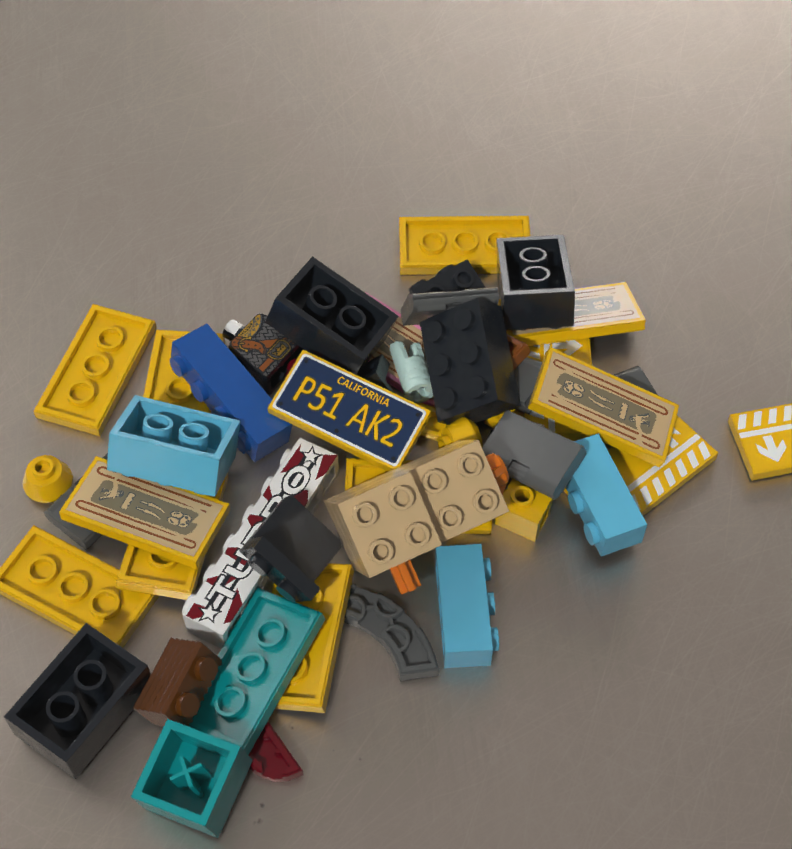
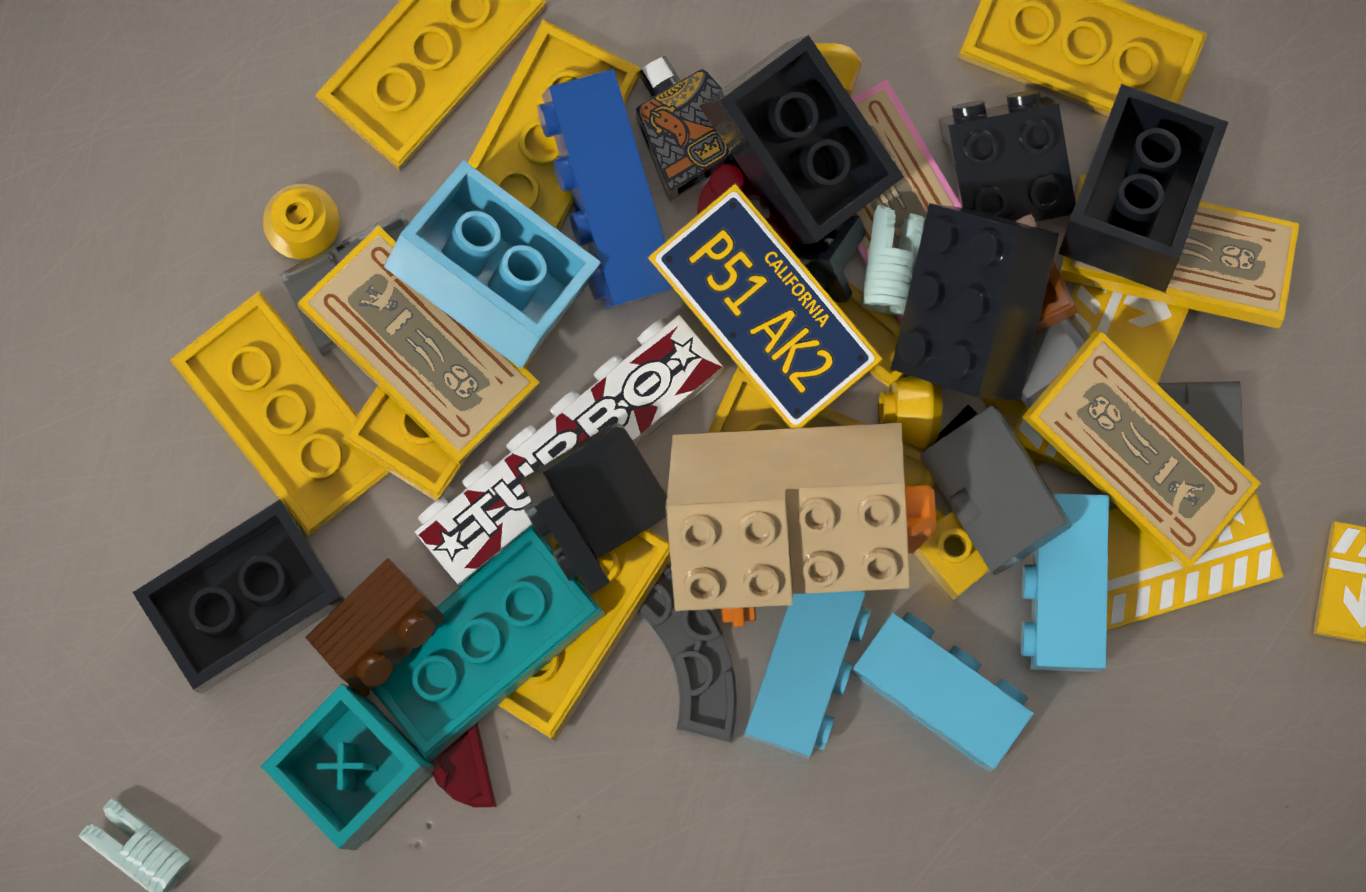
camera: 20 degrees right, 25 degrees up
dark grey piece [400,287,499,326] -> none
none -> medium azure brick [850,612,1034,772]

